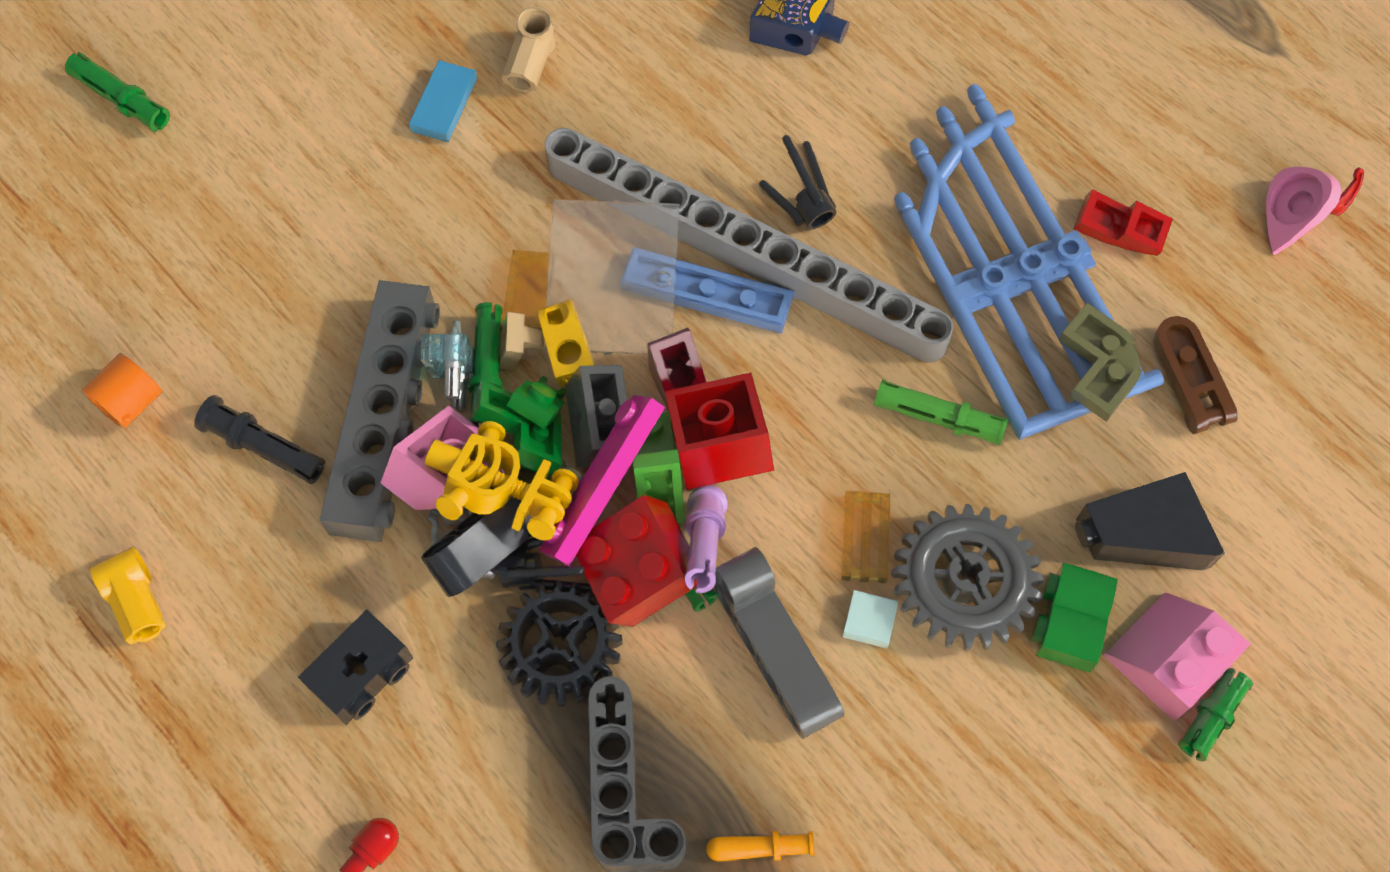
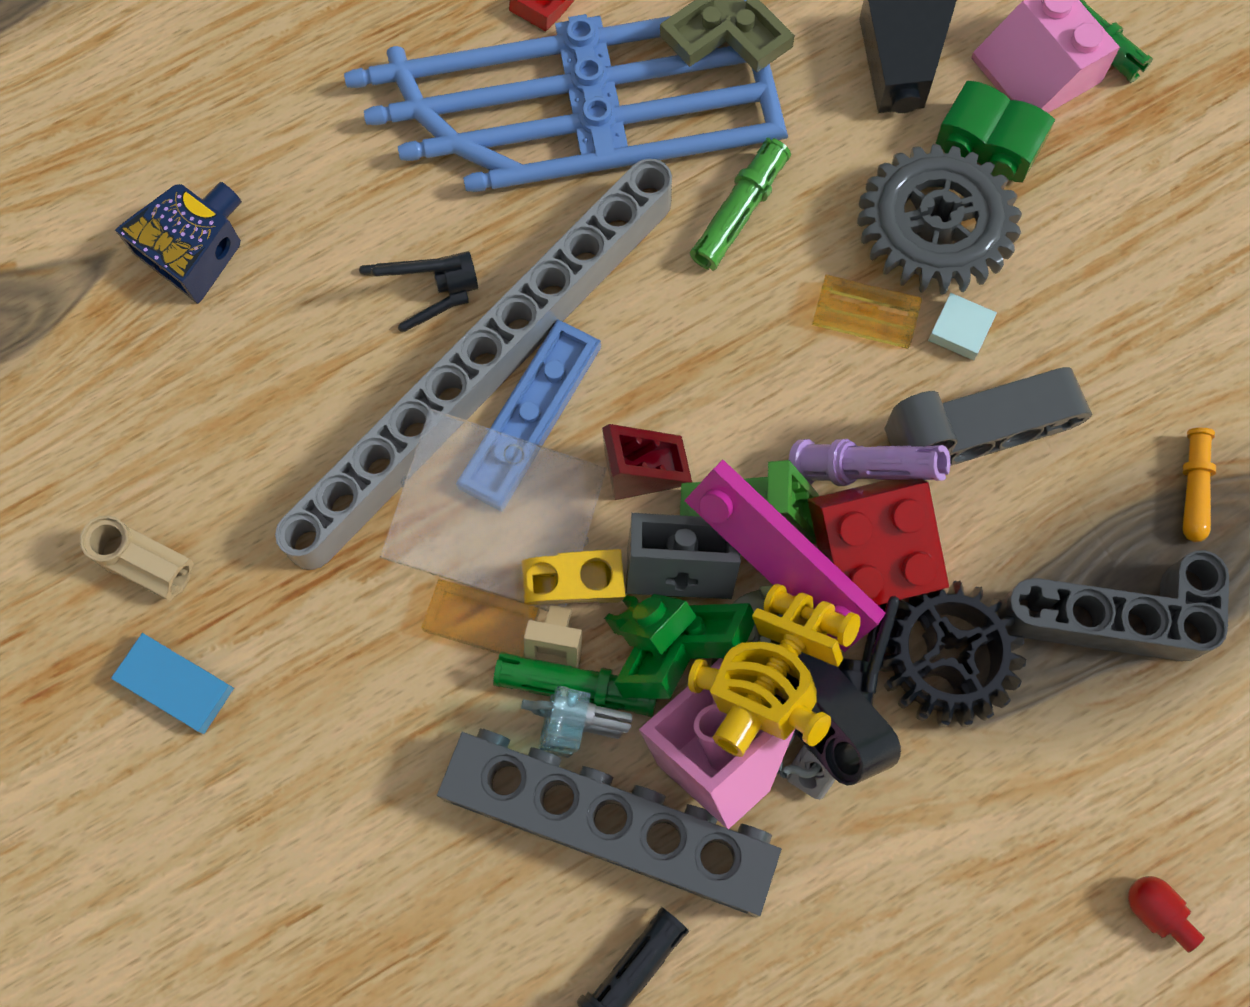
camera: 75 degrees left, 5 degrees up
black brick [298,609,413,725] -> none
red brick [665,372,775,490] -> none

